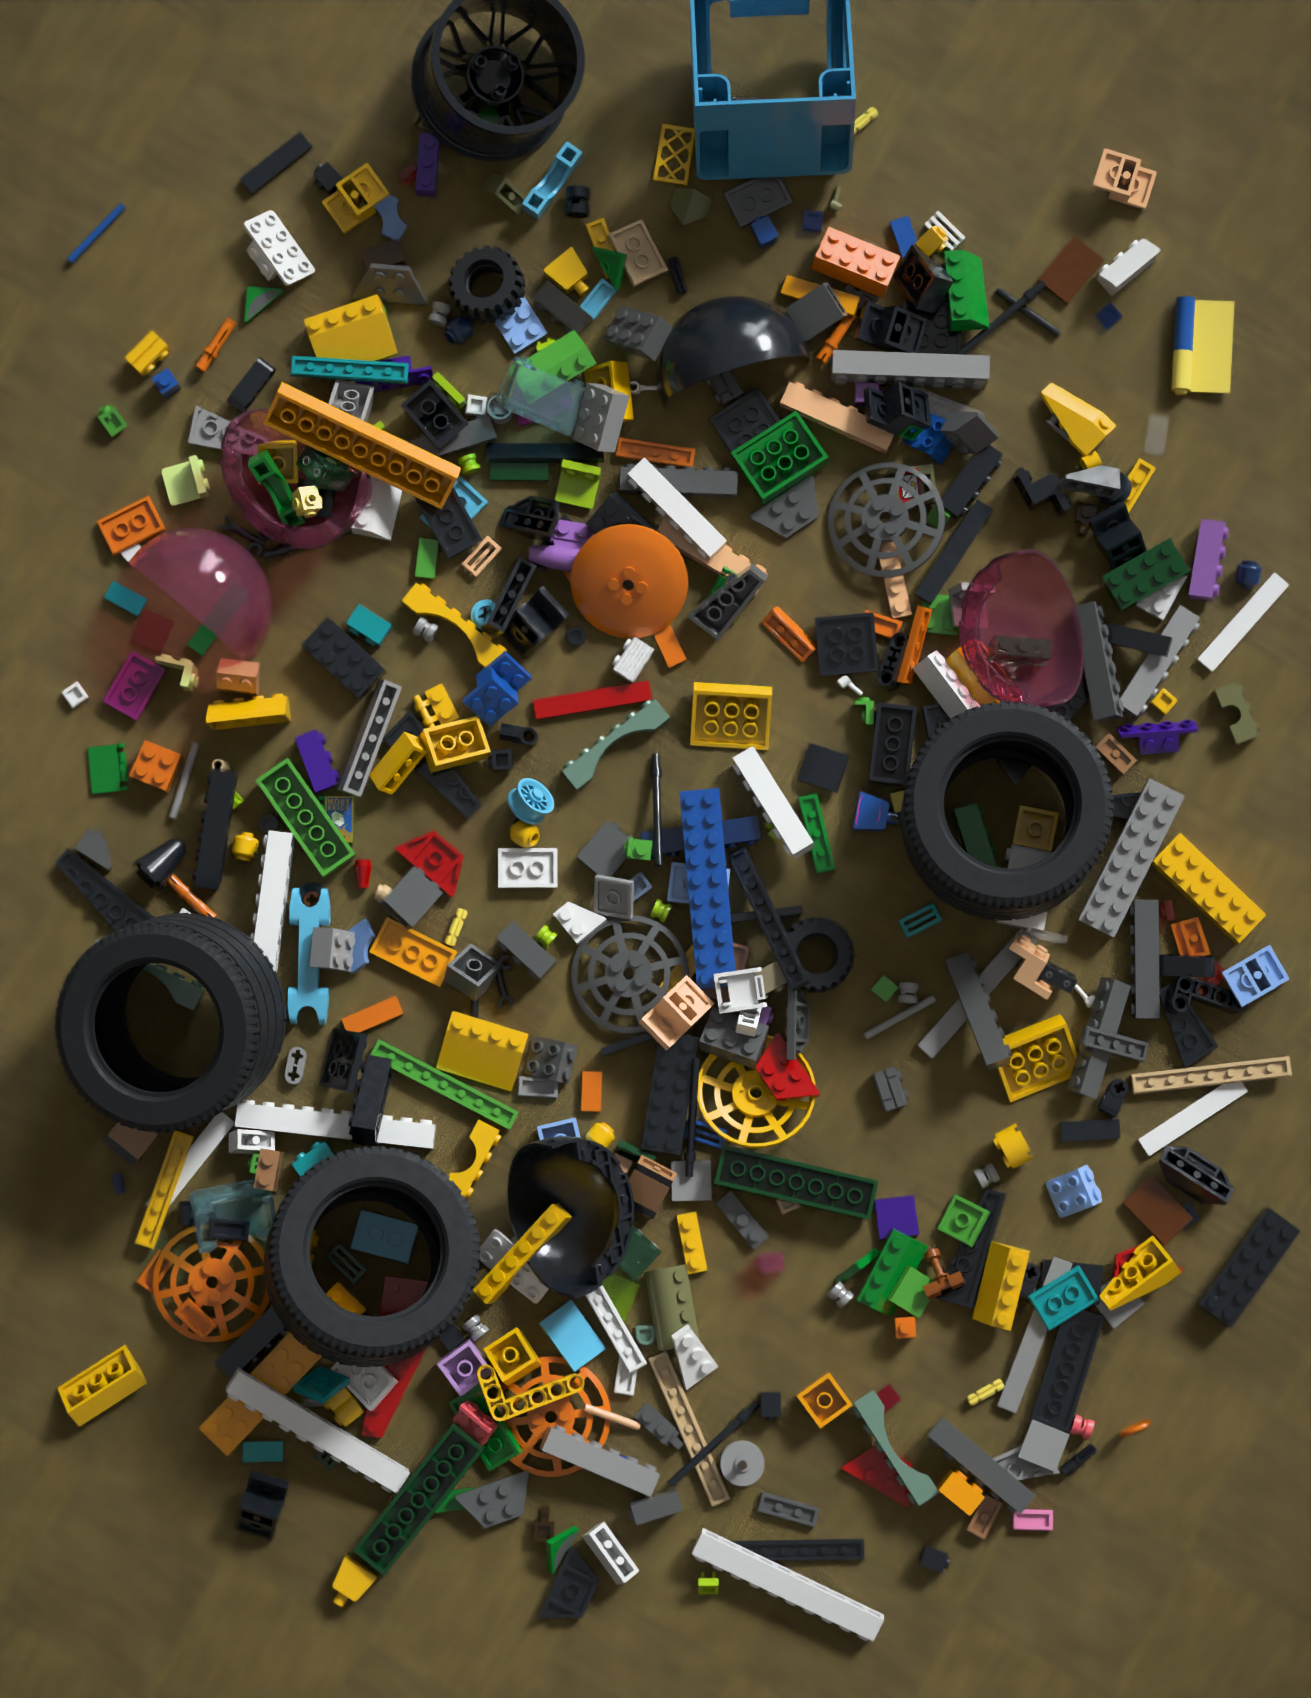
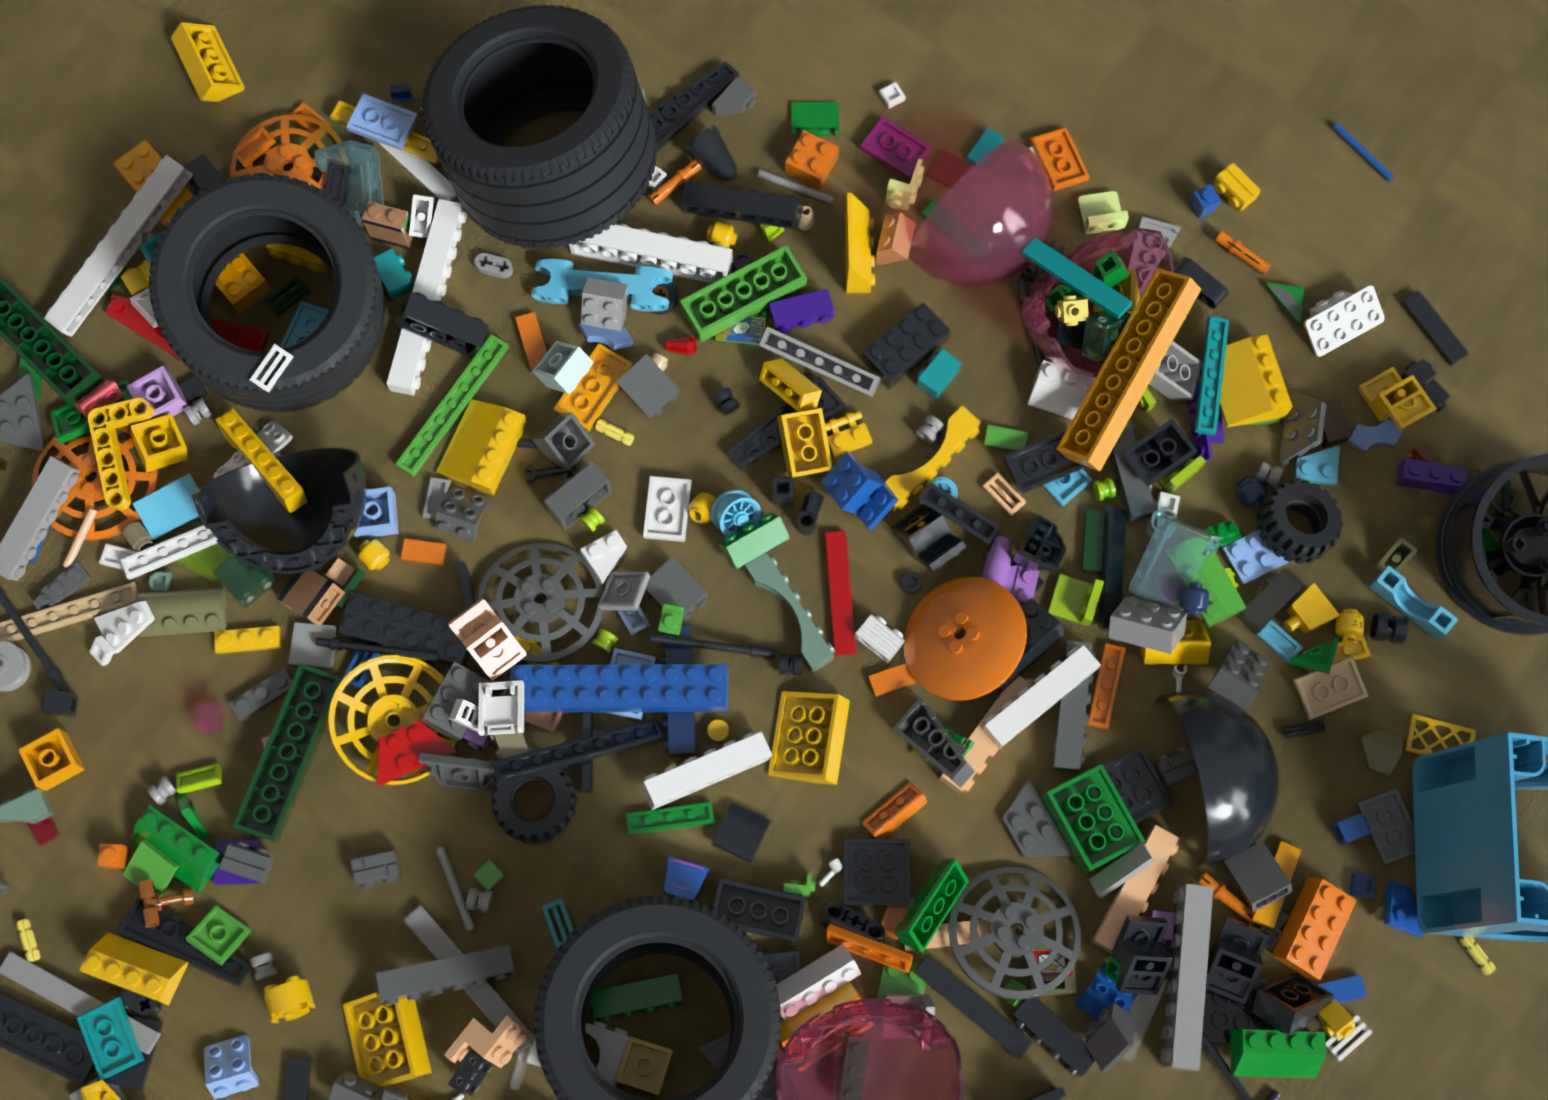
camera: 95 degrees right, 10 degrees down
bright green bracket [96,404,128,437] -> none
black bracket [235,1470,290,1541] -> none
teal tile [243,1441,284,1462] -> none
black plate [319,1028,368,1093] -> none
red wing [394,830,464,898] -> none
yellow arch [449,1119,501,1199] -> none
none -> white tile [89,636,115,666]
none -> dark tan brick [122,522,153,552]
none -> lime tile [176,763,222,795]
none -> dark grey brick [219,841,275,884]
none -> white tile [249,344,293,393]
none -> light blue plate [346,94,419,151]
none -> light aqua brick [532,340,594,394]
none -> yellow tile [707,720,729,742]
none -> black wheel [712,387,740,416]
none -> brick [719,513,790,569]
none -> black wheel [779,653,802,676]
none -> green slope [894,857,969,953]
none -> teal tile [1022,238,1132,320]
none -> light grey tile [1089,842,1155,898]
none -> dark blue head [1179,583,1209,614]
none -> green plate [1203,520,1243,549]
none -> medium azure wing [1294,446,1340,486]
none -> yellow head [1335,609,1364,642]
none -> blue wing [1384,881,1424,938]
none -> black brick [1422,378,1451,415]

